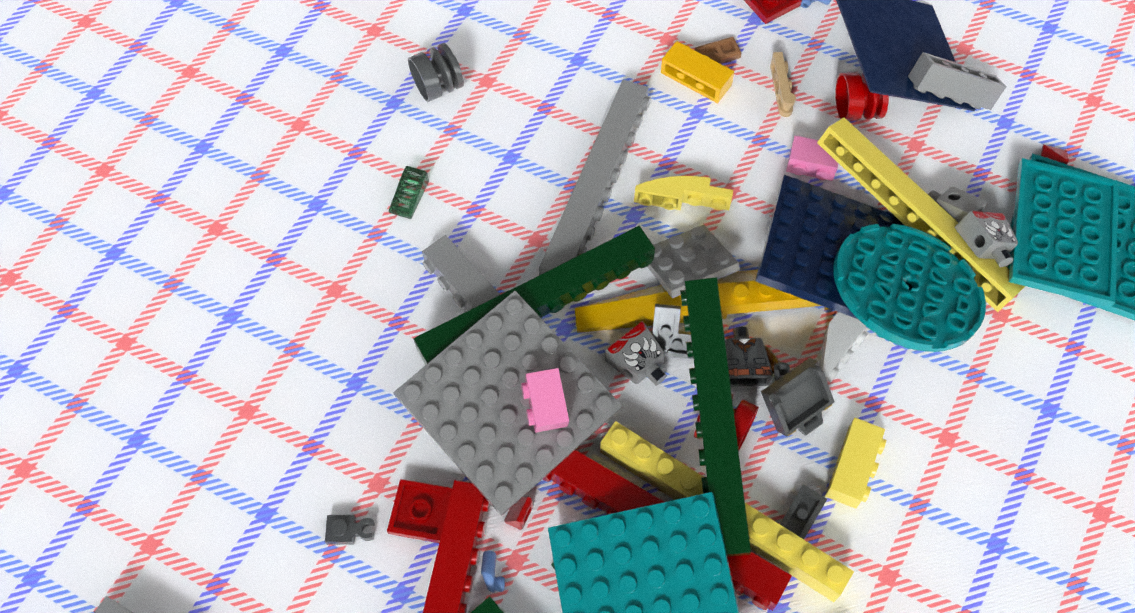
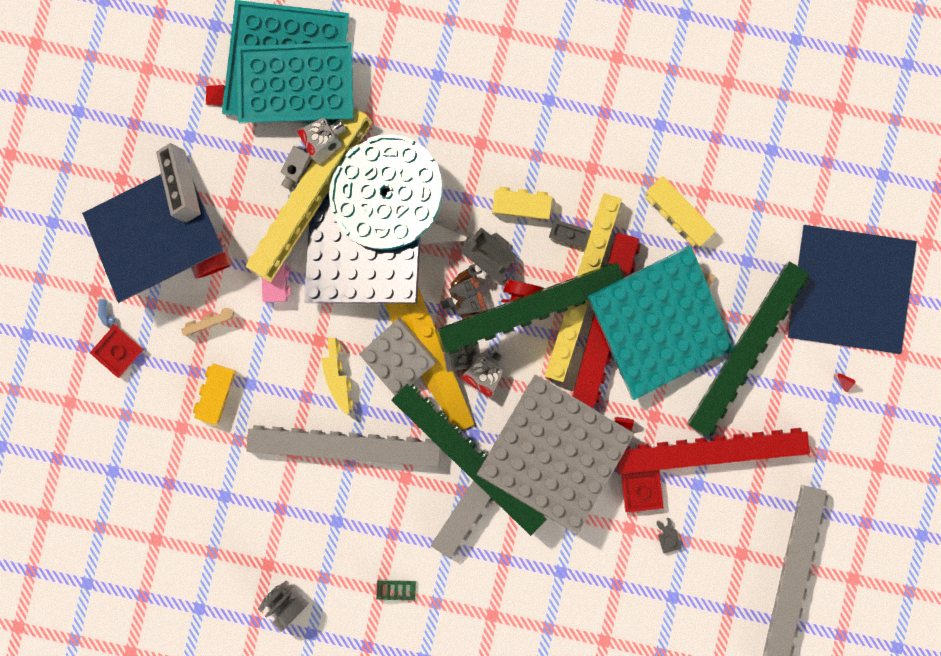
camera: 110 degrees left, 25 degrees up
medium blue arm [481,551,505,593] -> none
bright pink brick [521,368,569,433] -> none
medium nougat tile [695,37,742,64] -> none

